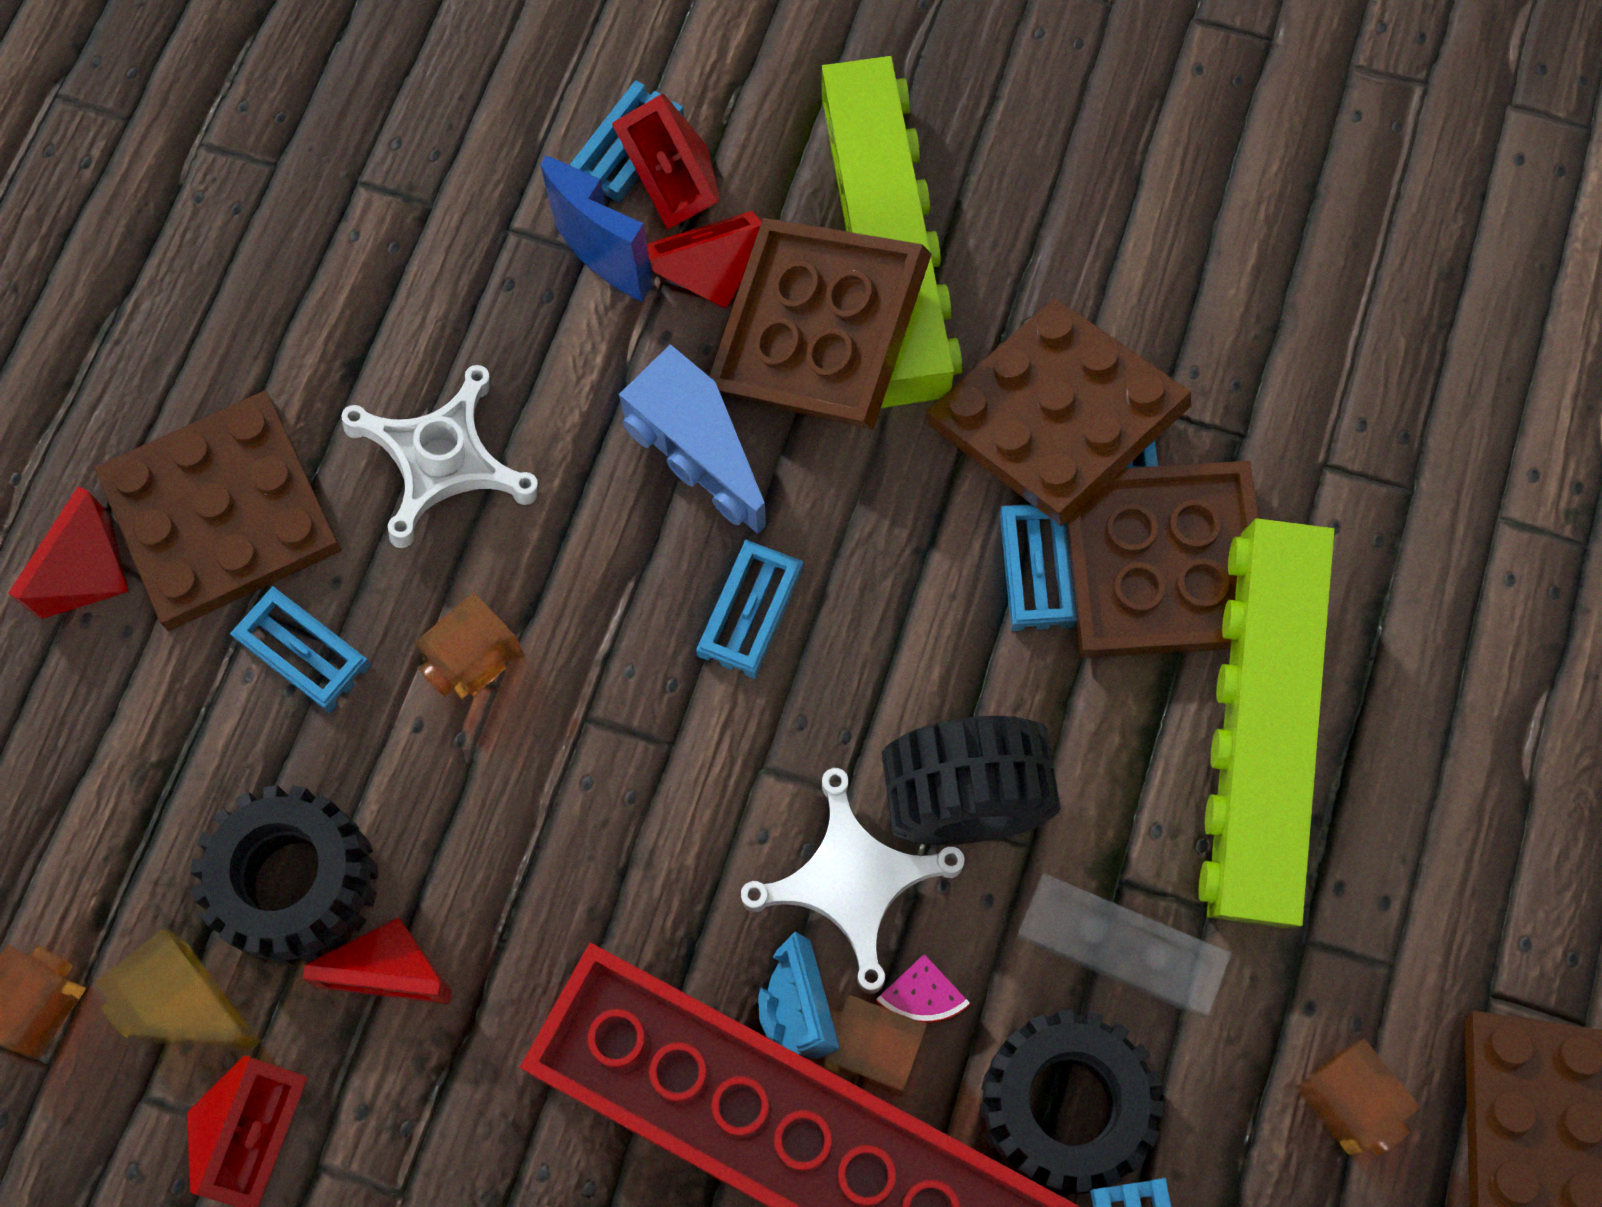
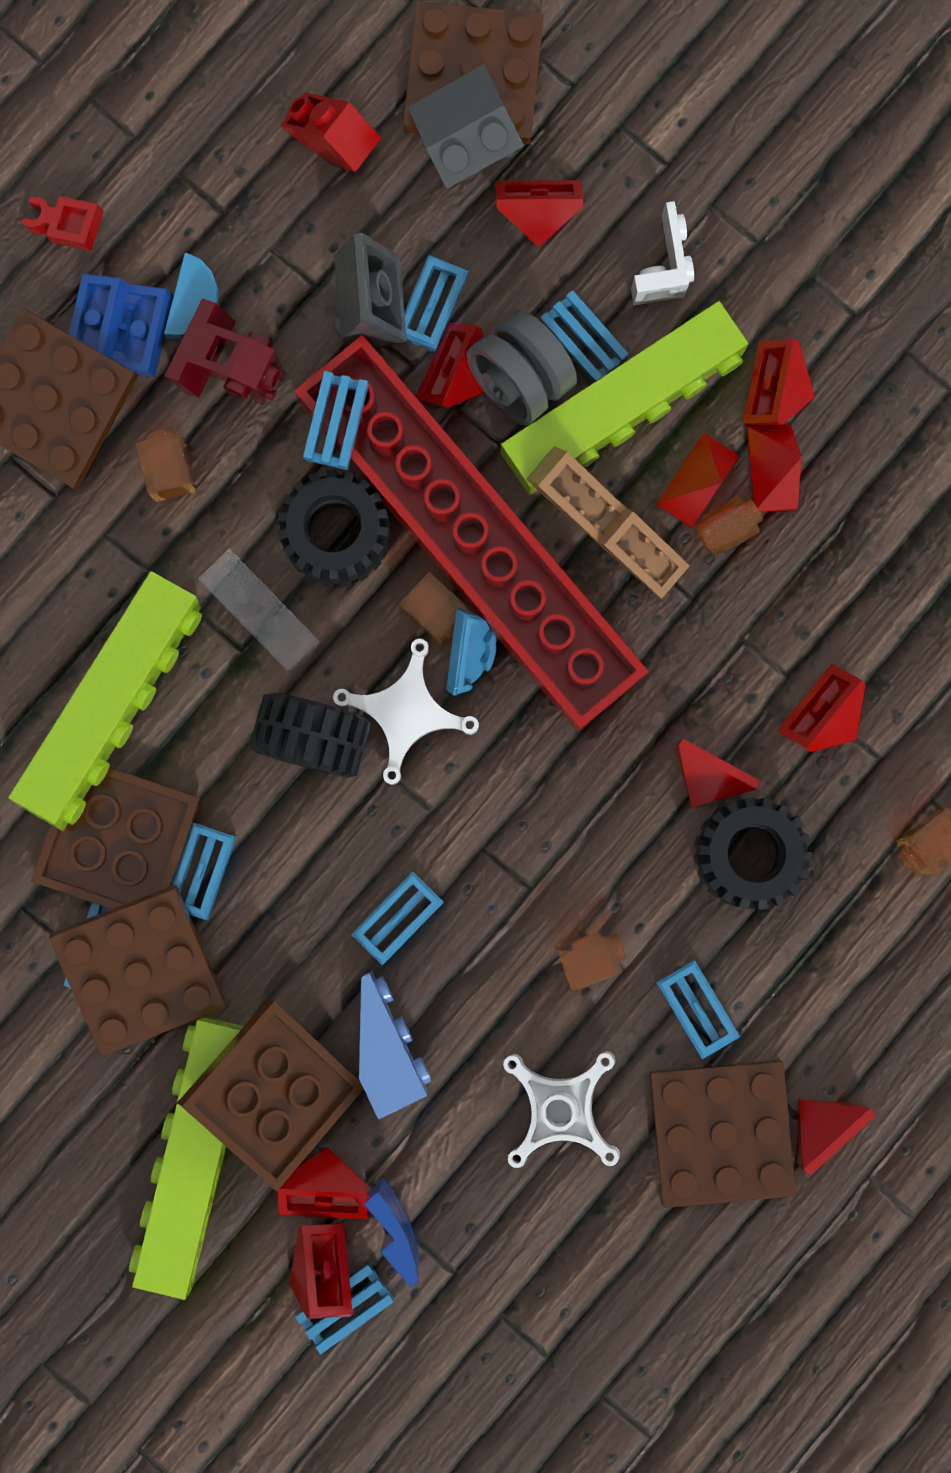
camera: 160 degrees left, 15 degrees up
clear yellow slope [96,928,261,1050] -> none
dark pink tile [875,954,971,1024] -> none

